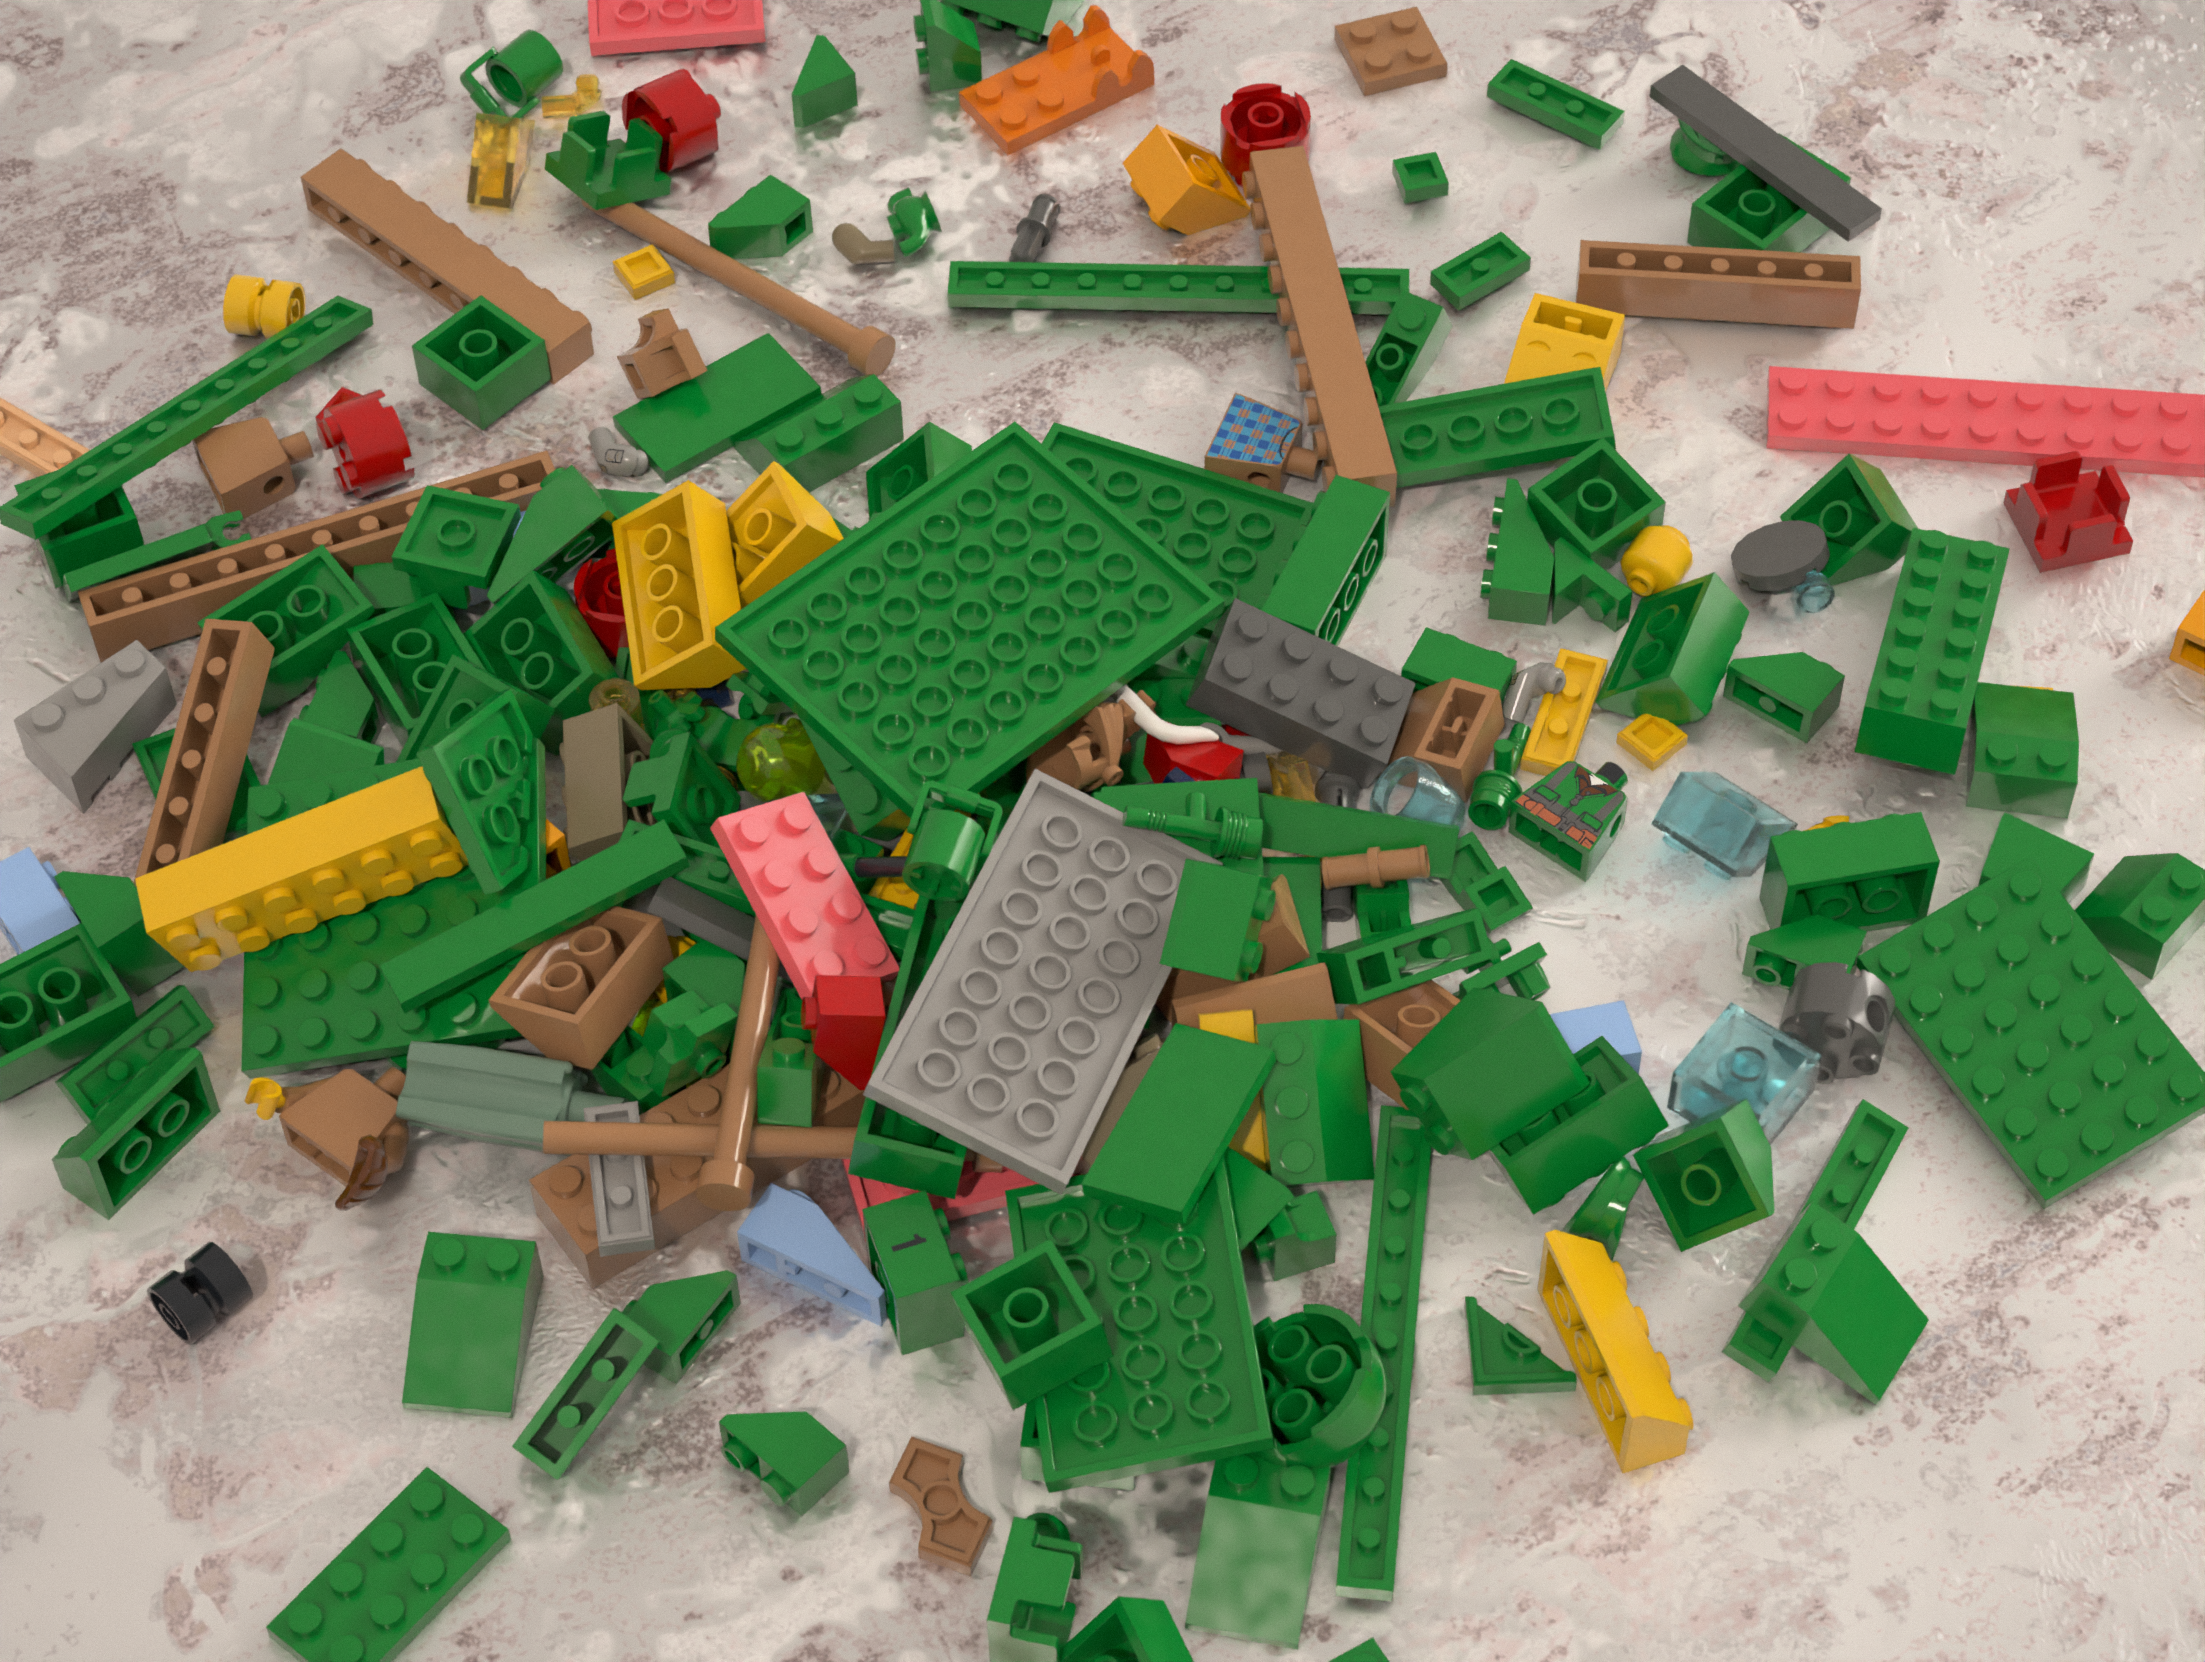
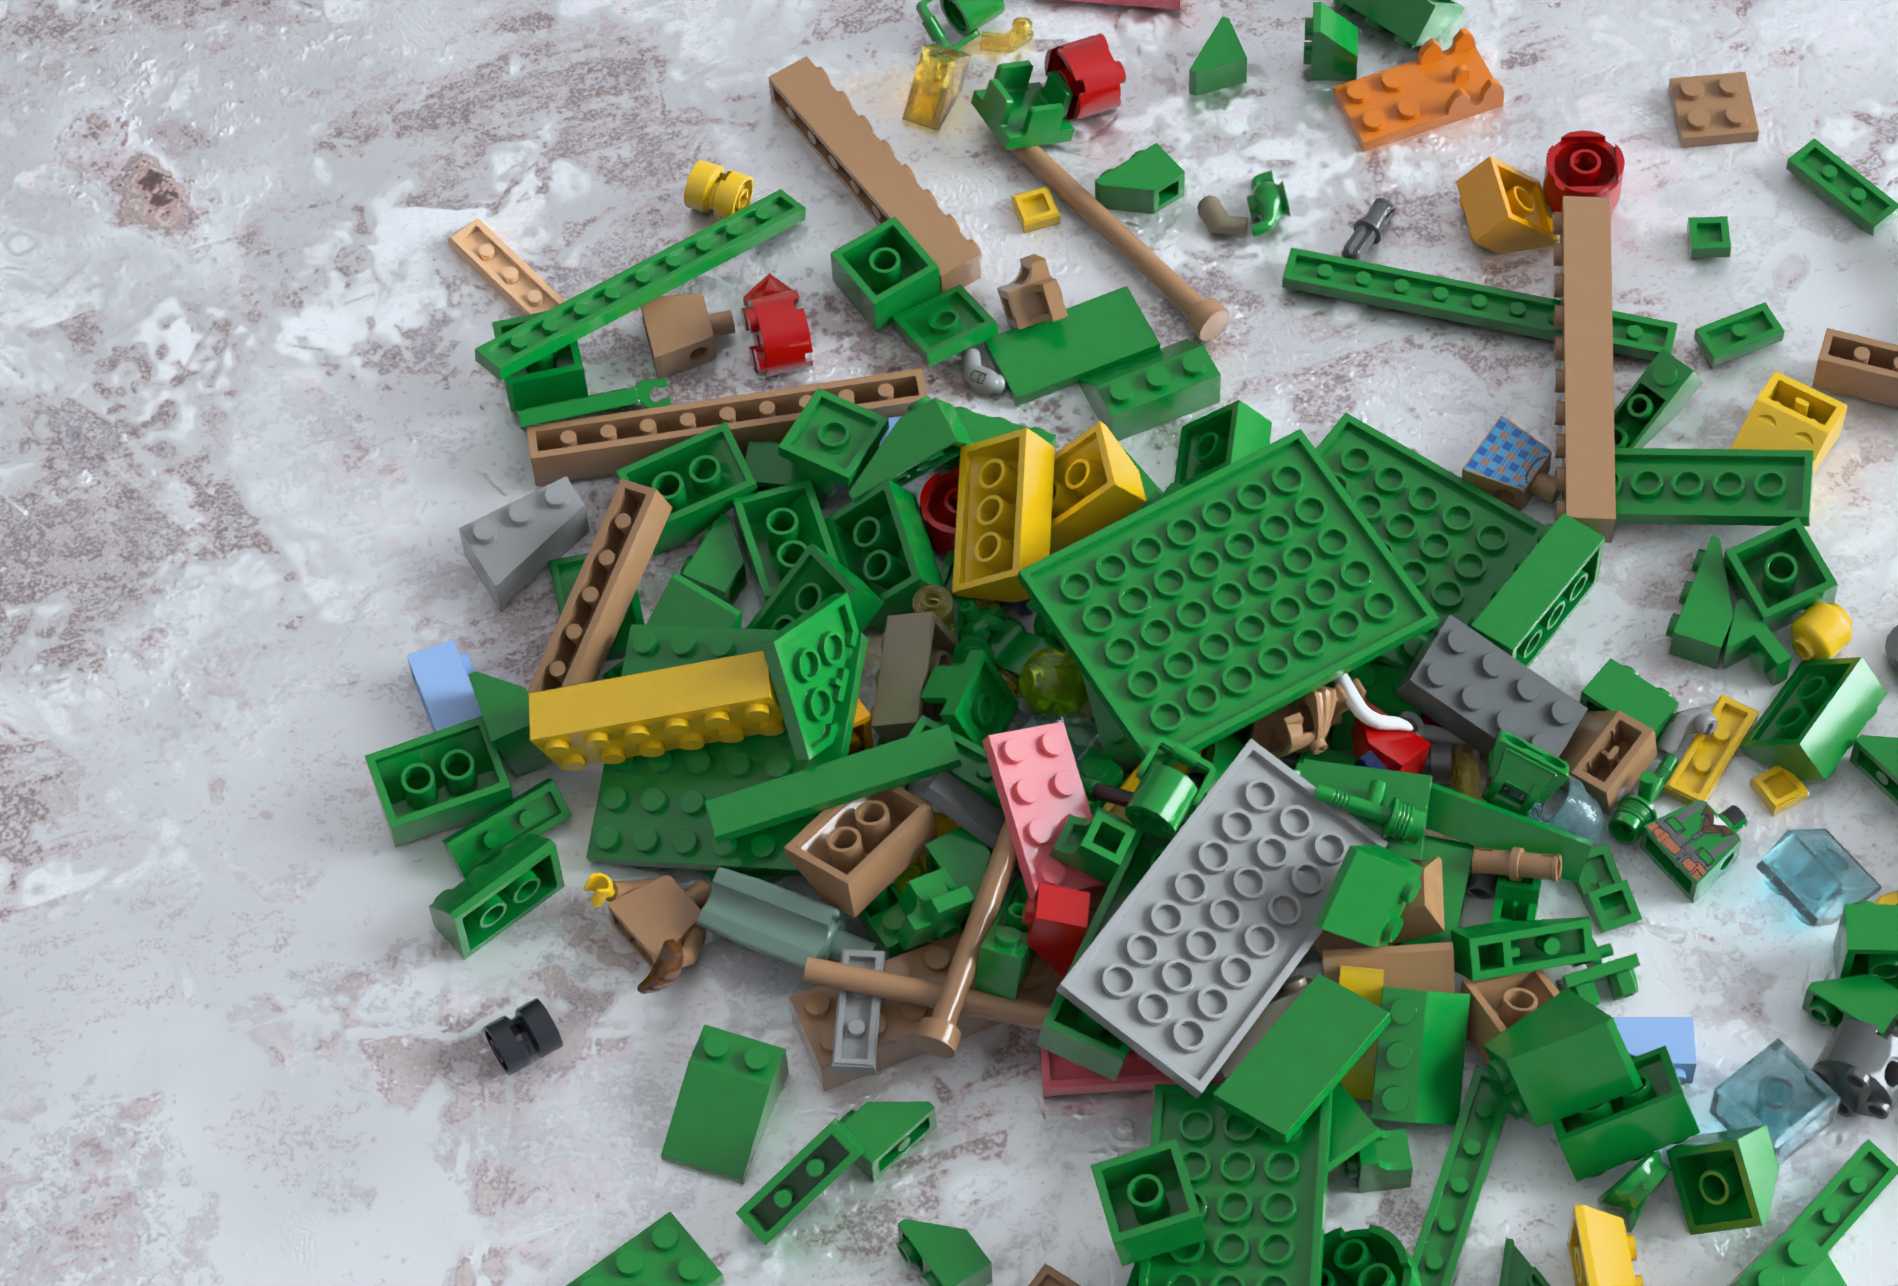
camera: 15 degrees right, 5 degrees up
light blue slope [737,1183,887,1327] -> none
green brick [862,1190,968,1356] -> none
none -> green plate [892,284,999,367]
none -> green brick [1049,807,1136,885]
none -> green piece [1480,729,1569,817]

